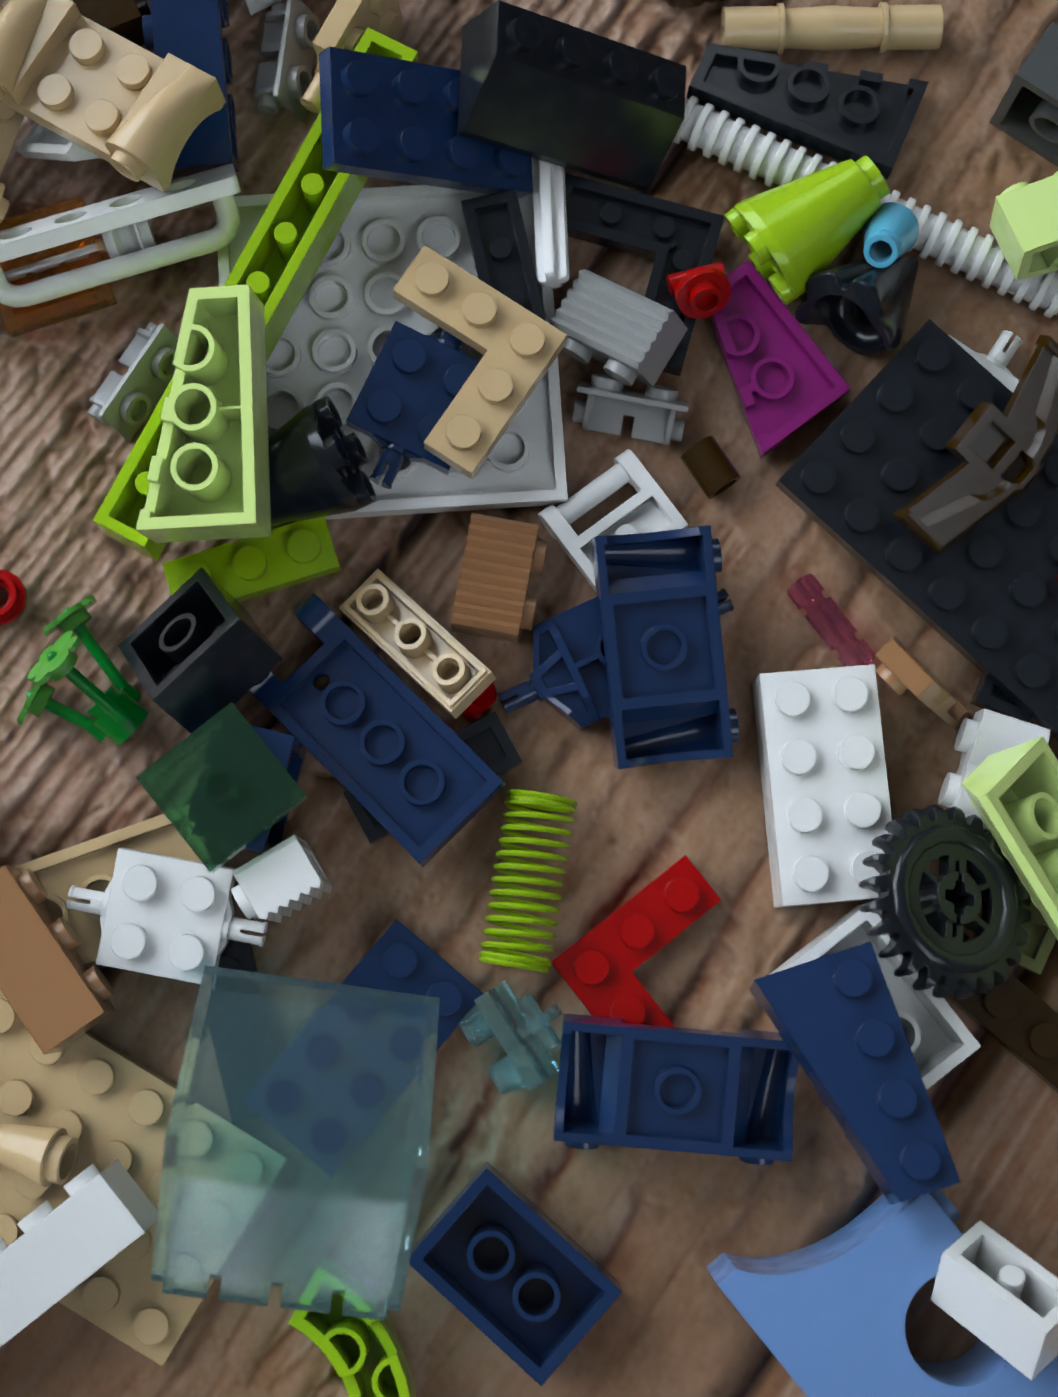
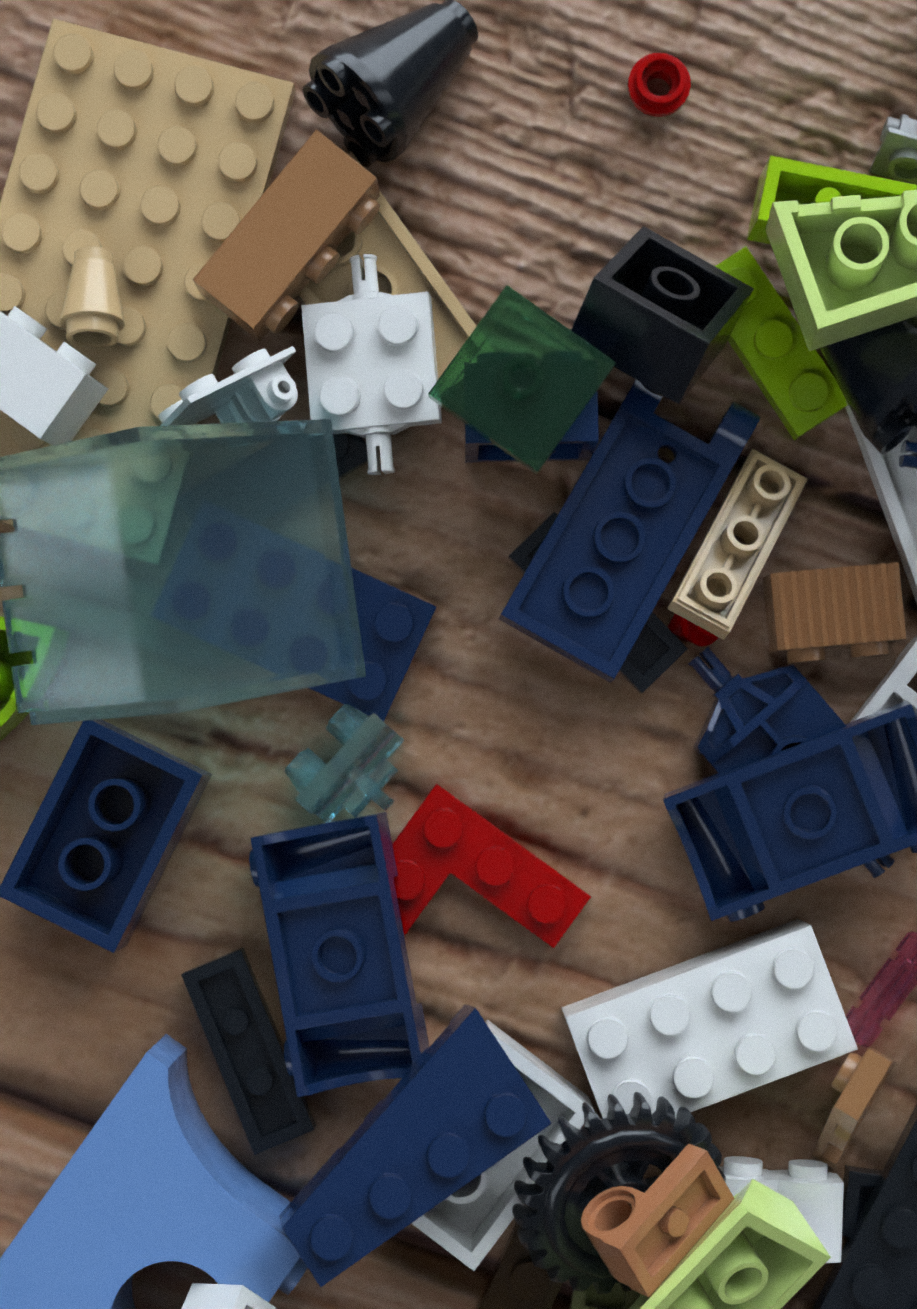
camera: 80 degrees right, 5 degrees up
plant [17,595,149,746] -> none
white brick [231,834,332,923] -> none
lime piece [477,789,578,973] -> none
none -> white hinge [145,346,298,447]
none -> black plate [181,947,316,1155]
none -> nougat plate [581,1144,735,1297]

